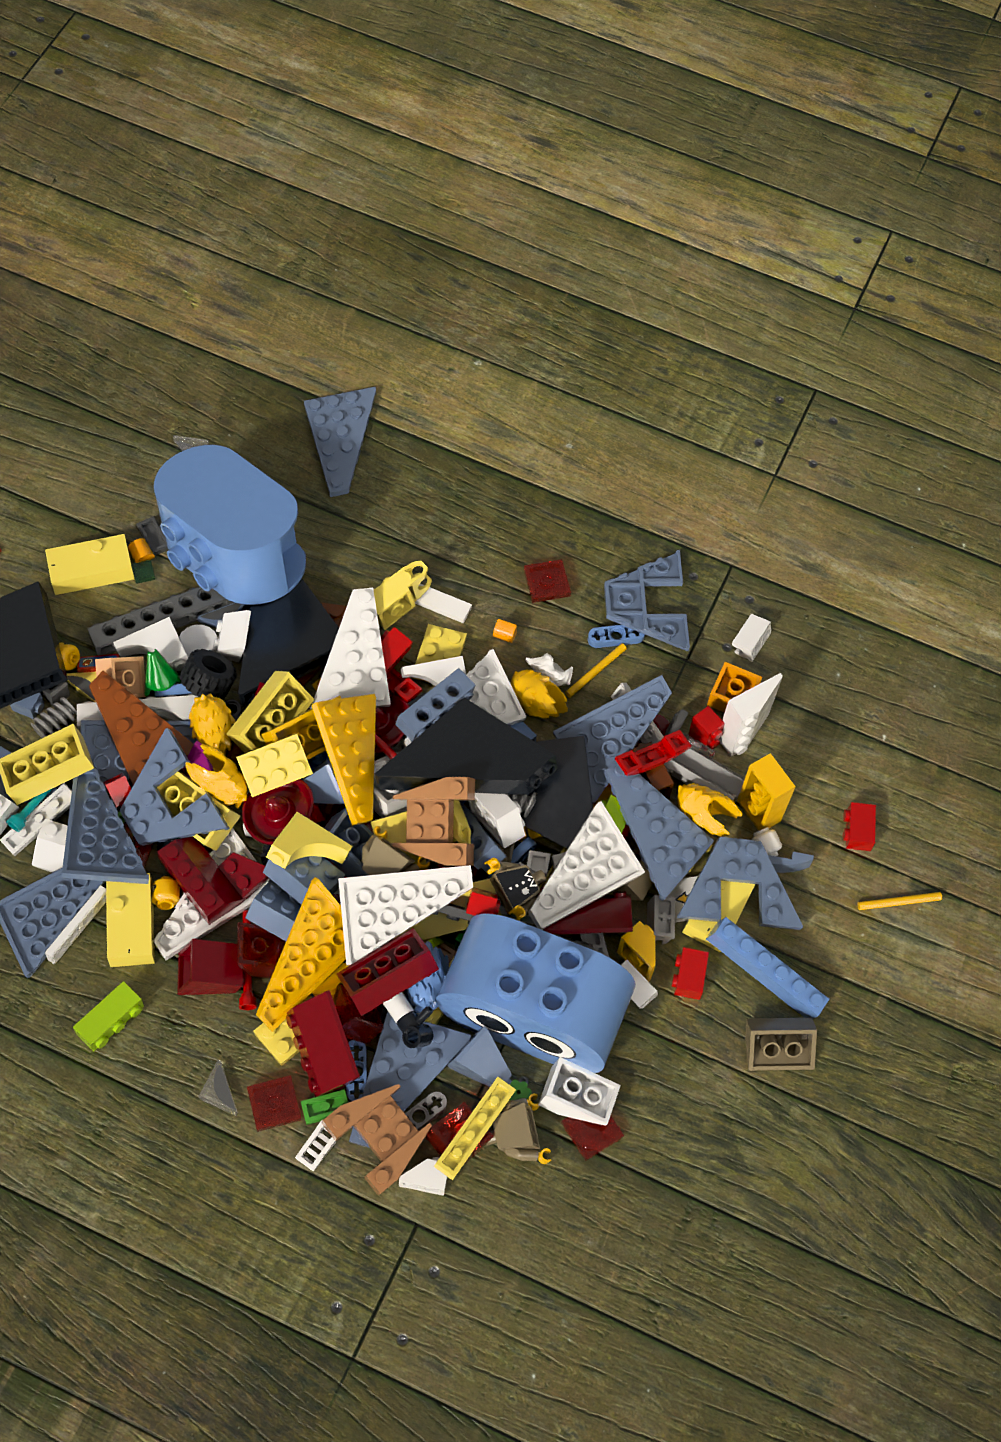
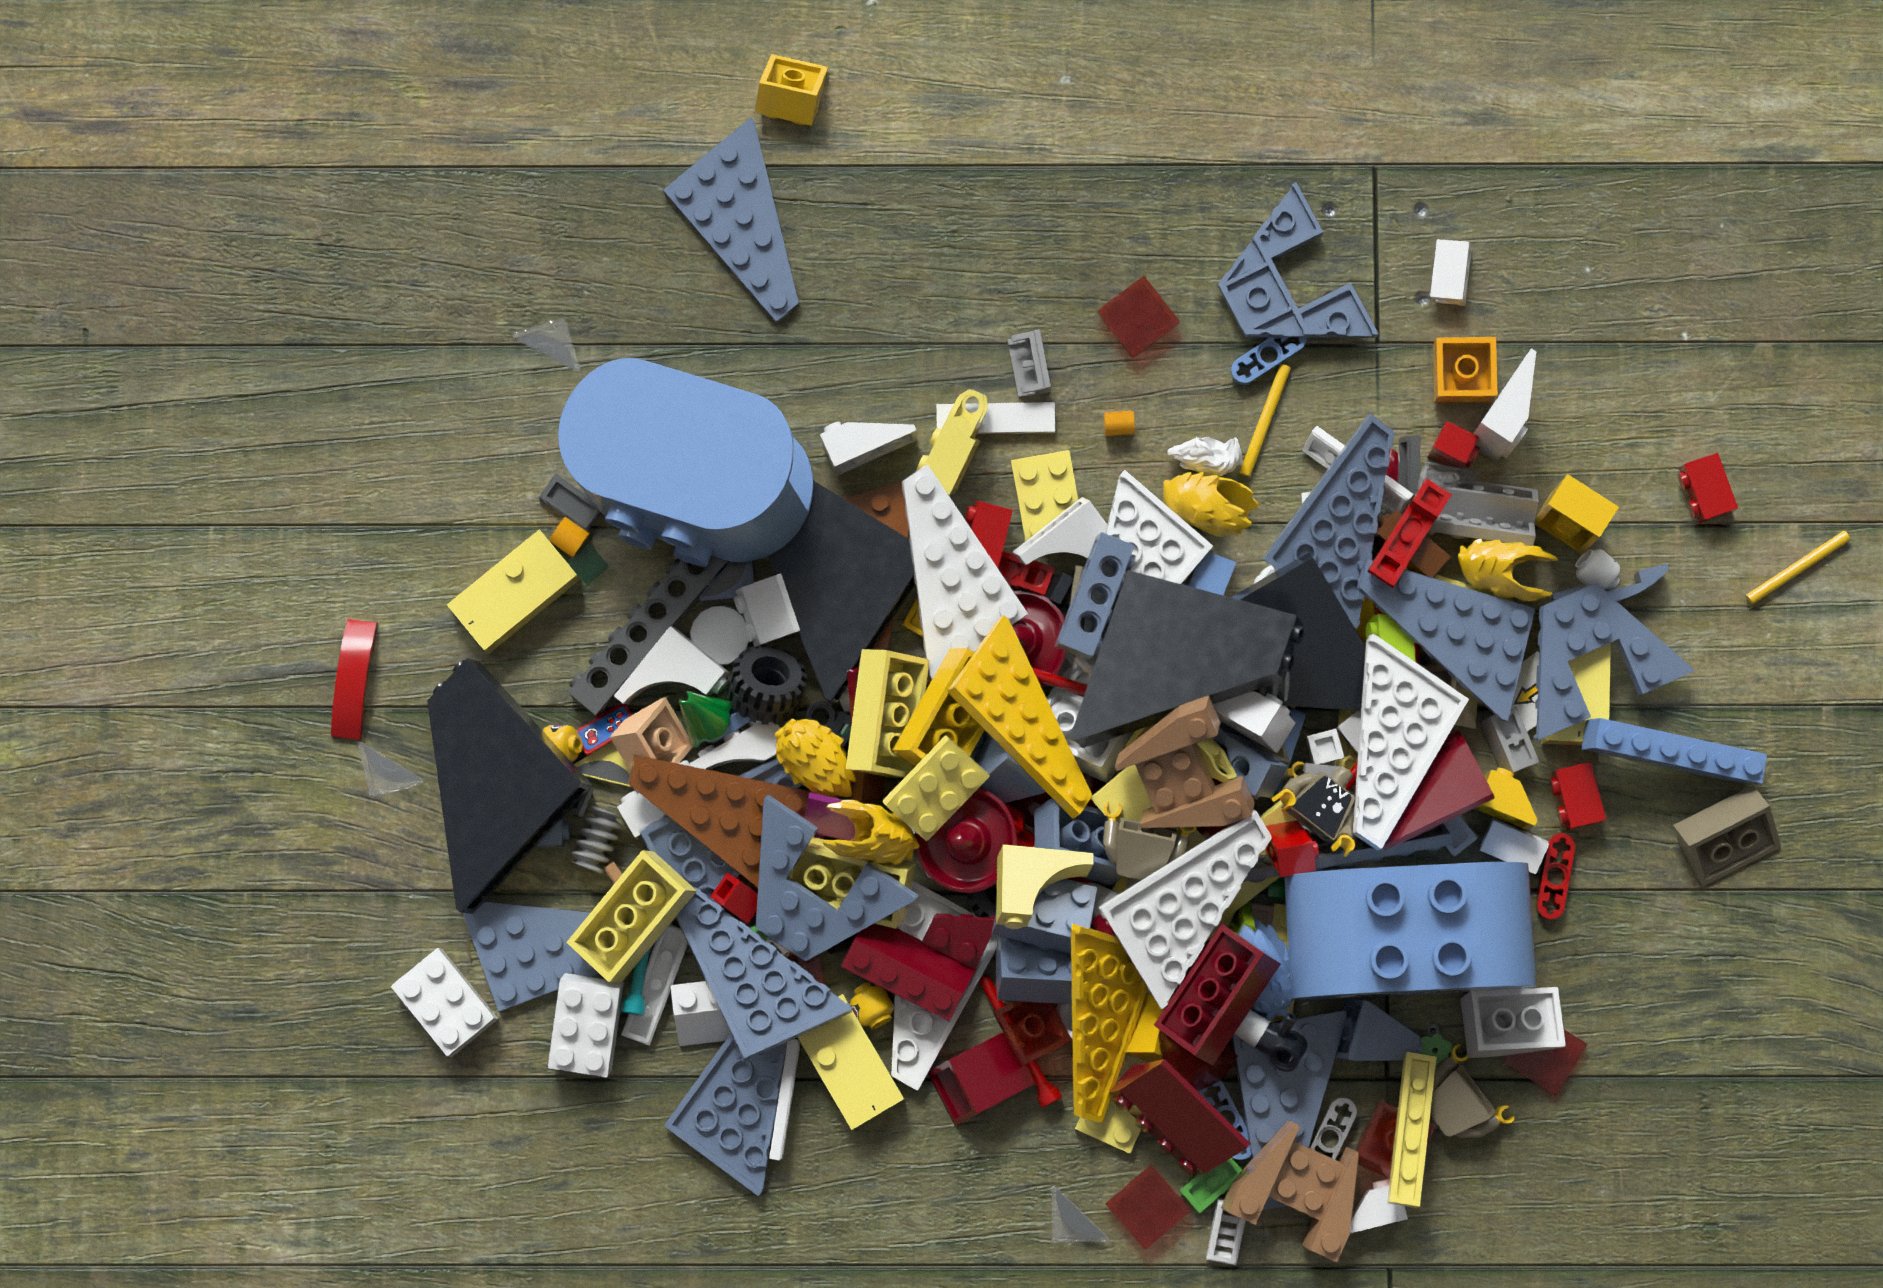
camera: 15 degrees left, 20 degrees up
lime brick [73,981,144,1052] -> none
none -> yellow slope [755,54,828,126]
none -> white slope [820,422,917,476]
none -> light grey hinge [1008,329,1051,398]
none -> red beam [1536,833,1575,920]

